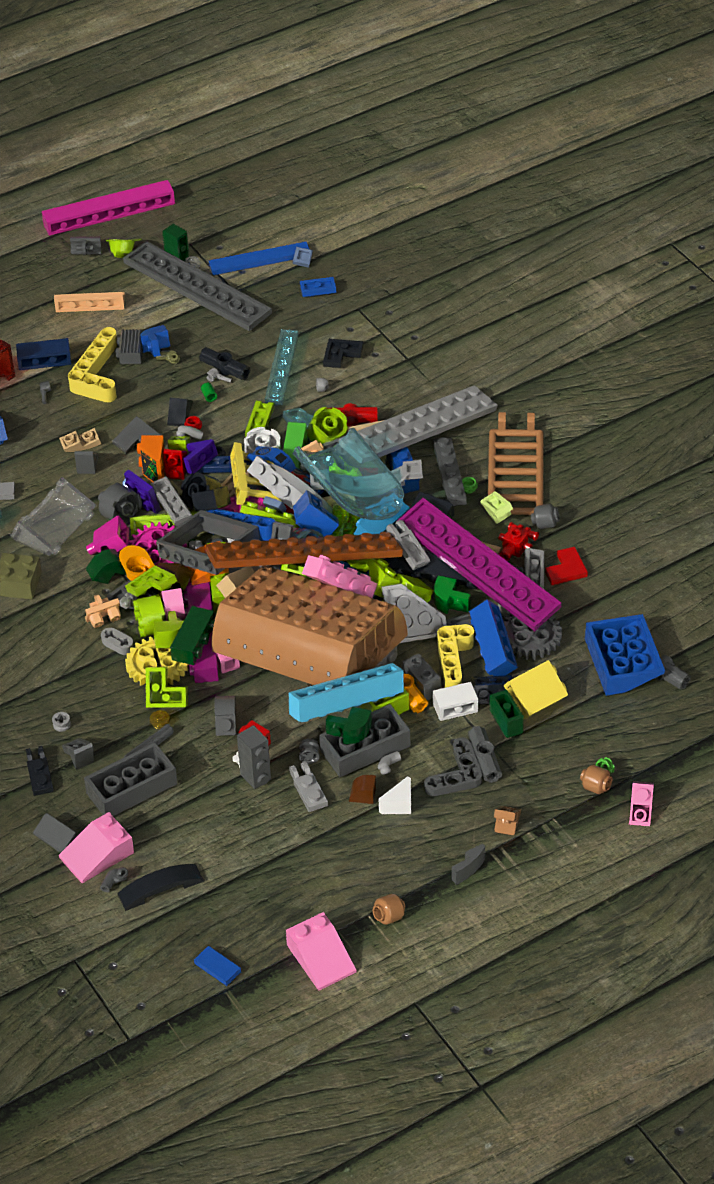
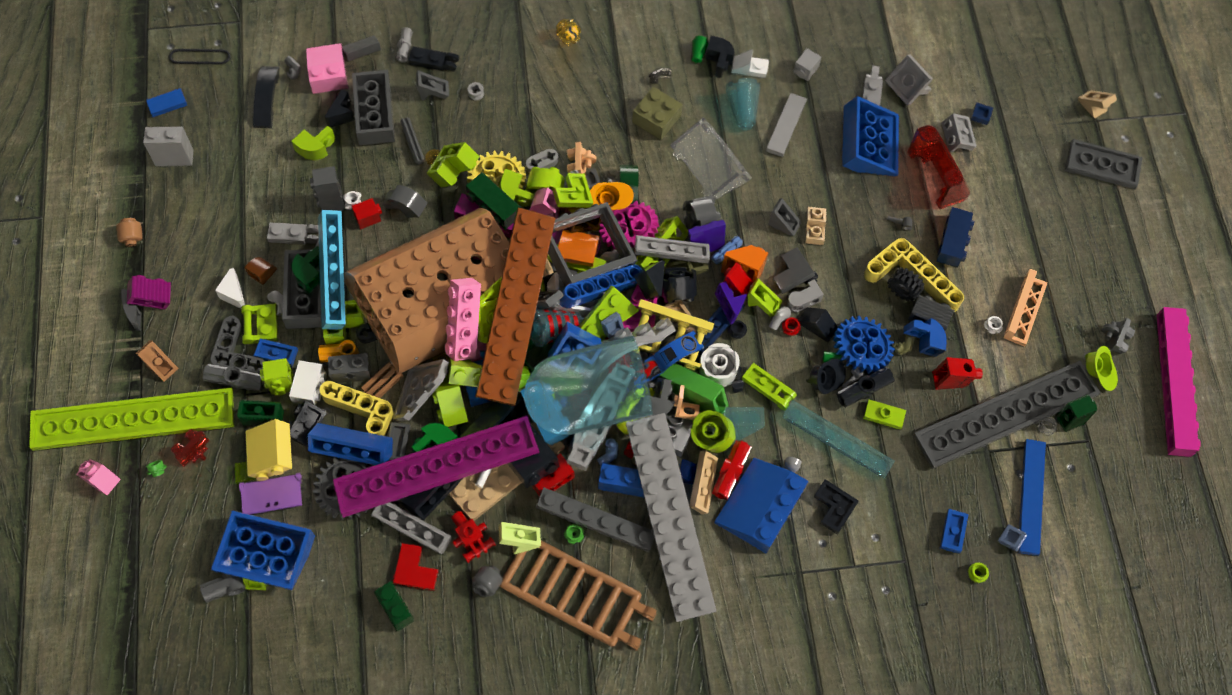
camera: 110 degrees right, 20 degrees up
dark pink torso [86,515,129,555] -> none
bright pink slope [286,912,356,991] -> none
light grey hinge [386,520,430,570] -> none
medium nougat head [580,765,612,794] -> none
none -> lime plate [30,388,234,451]
none -> magenta brick [126,275,171,310]
none -> light grey brick [143,127,194,166]
none -> black piece [169,49,231,64]
none -> clear red hips [171,429,209,467]
none -> clear neon green tile [235,462,257,484]
none -> medium lavender door [239,473,302,515]
none -> lime plate [241,304,278,344]
none -> blue plate [254,338,298,367]
none -> lime brick [260,358,294,396]
none -> lime brick [291,126,335,160]
none -> black slope [325,89,355,128]
none -> medium nougat tile [361,362,404,398]
none -> dark green brick [374,582,414,631]
none -> light grey pin [396,27,413,62]
none -> blue slope [714,458,809,554]
none -> light grey leg [787,279,824,313]
none -> black piece [806,359,846,395]
none -> blue gear [833,316,895,374]
none -> lime plate [863,399,906,430]
none -> black tyre [887,267,924,302]
none -> red torso [932,357,983,390]
none -> lime plate [968,562,989,583]
none -> white plate [984,316,1003,334]

